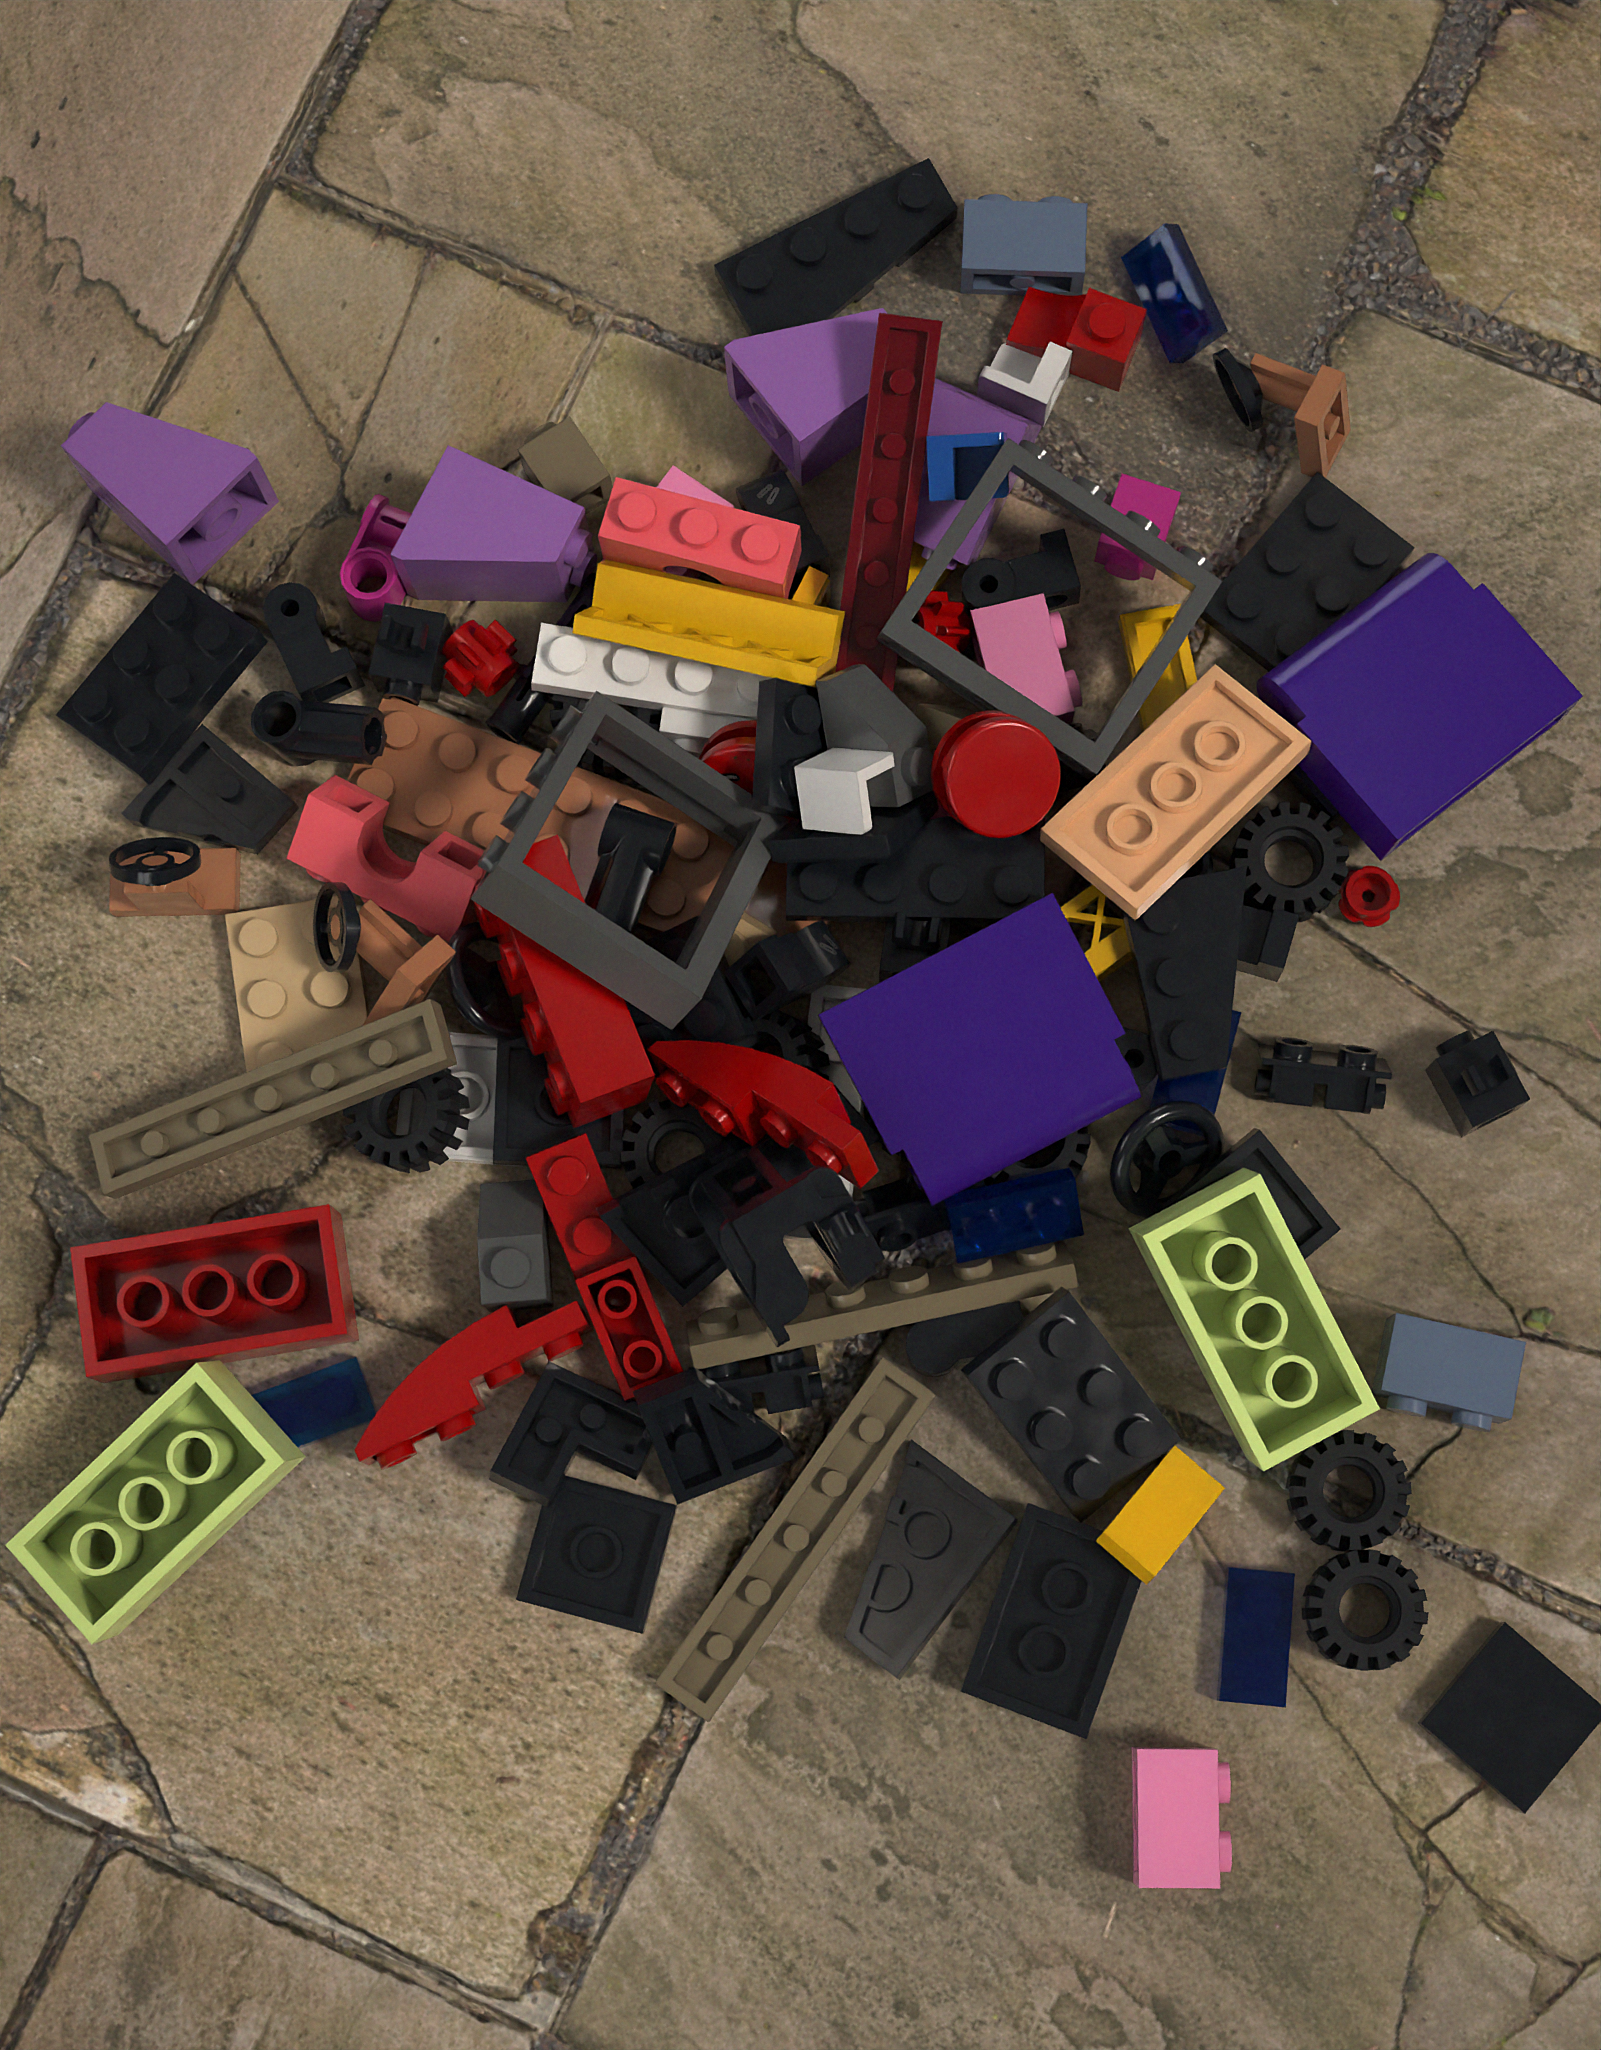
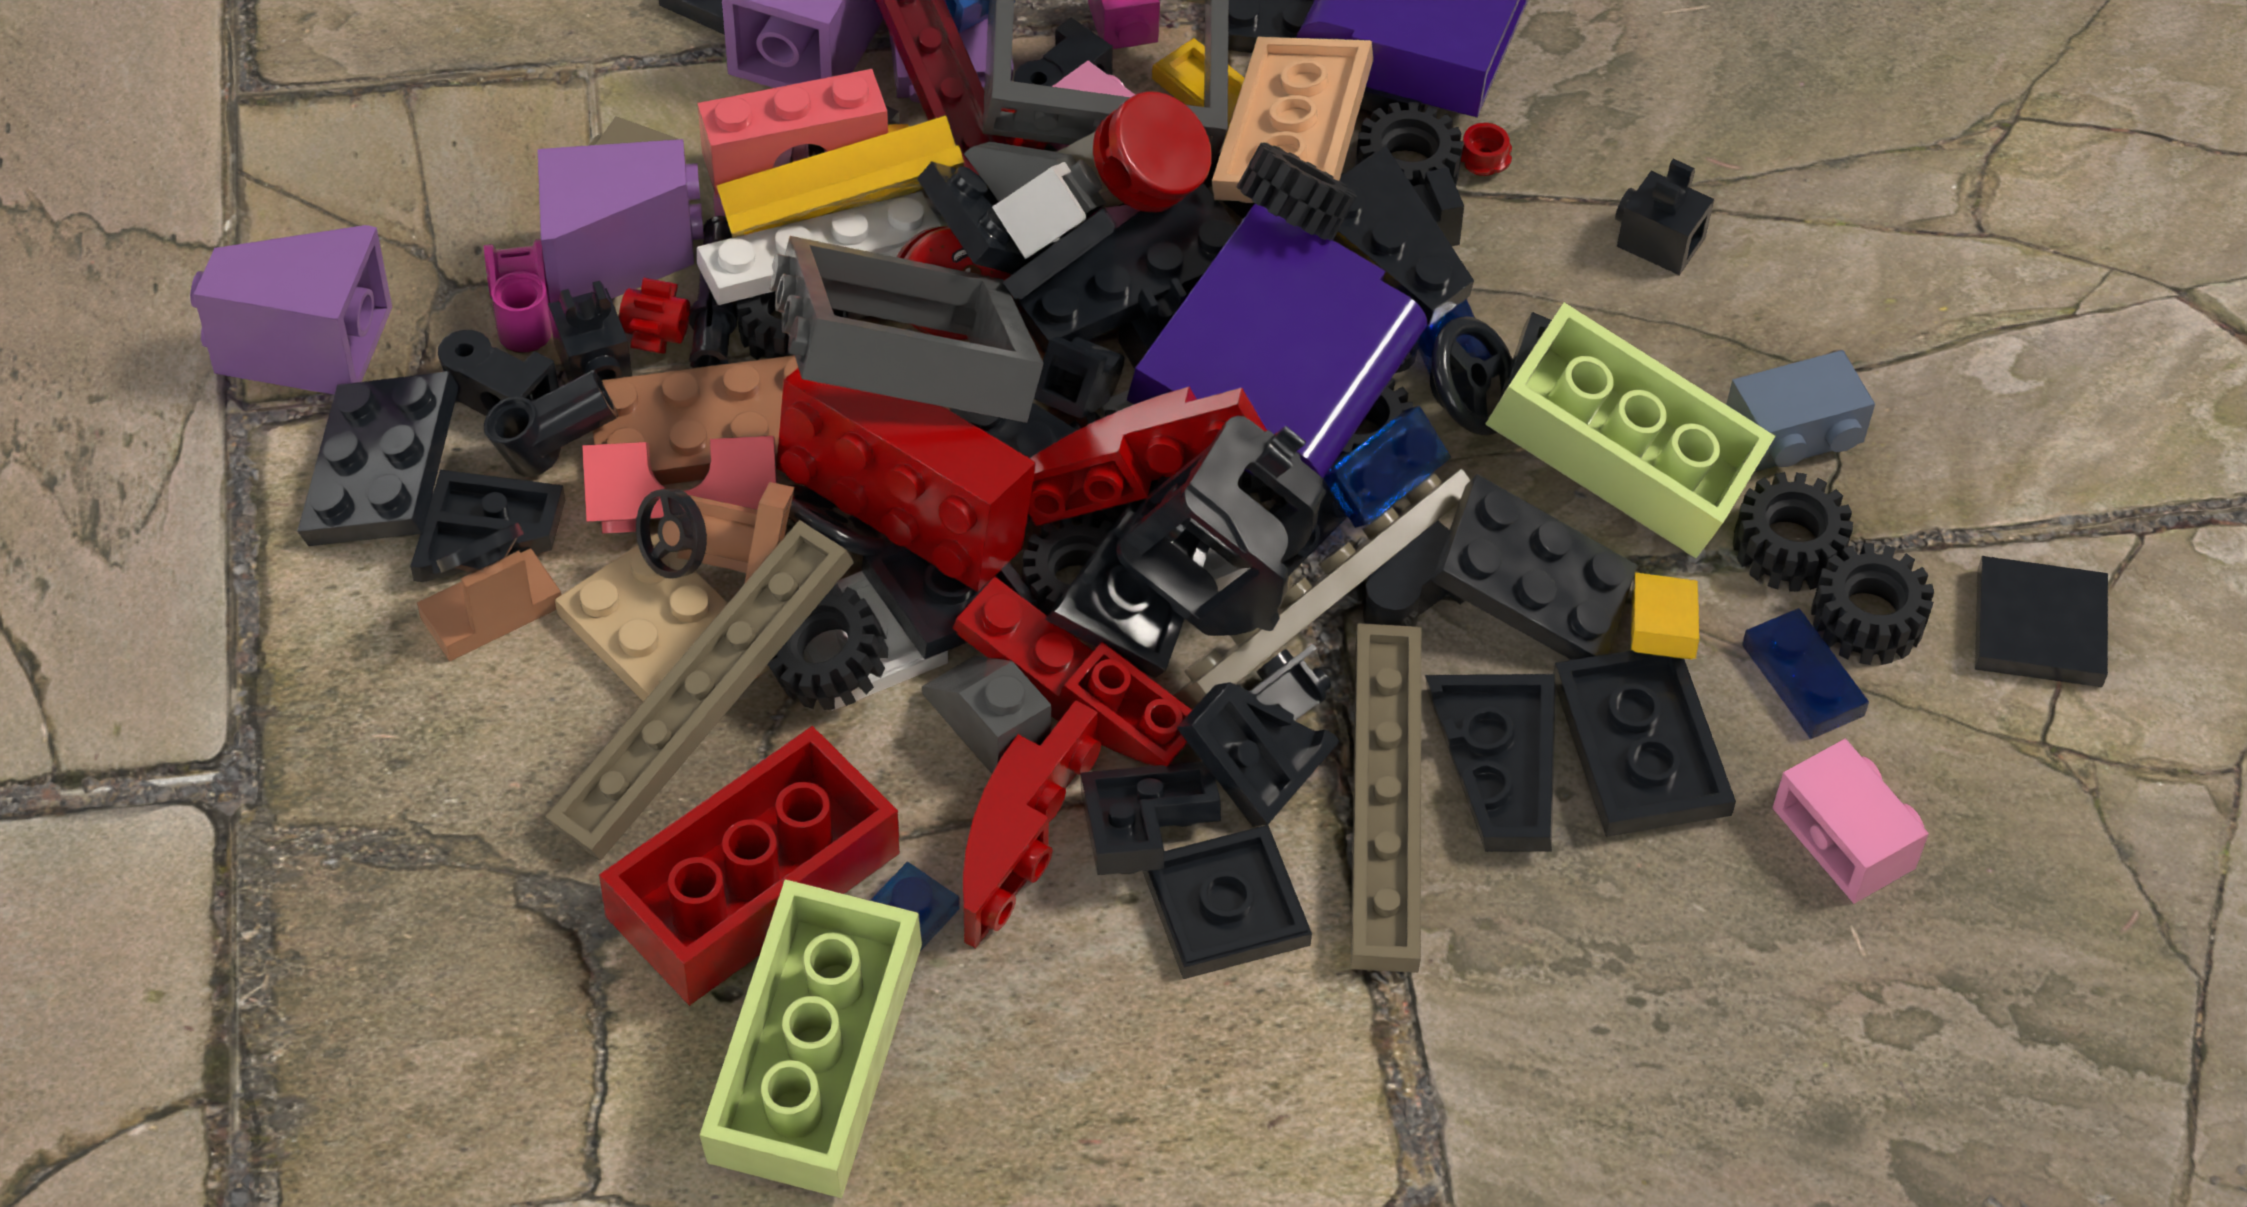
camera: 40 degrees left, 25 degrees down
black hinge [1254,1037,1392,1114] -> none
none -> black tyre [1236,142,1357,240]

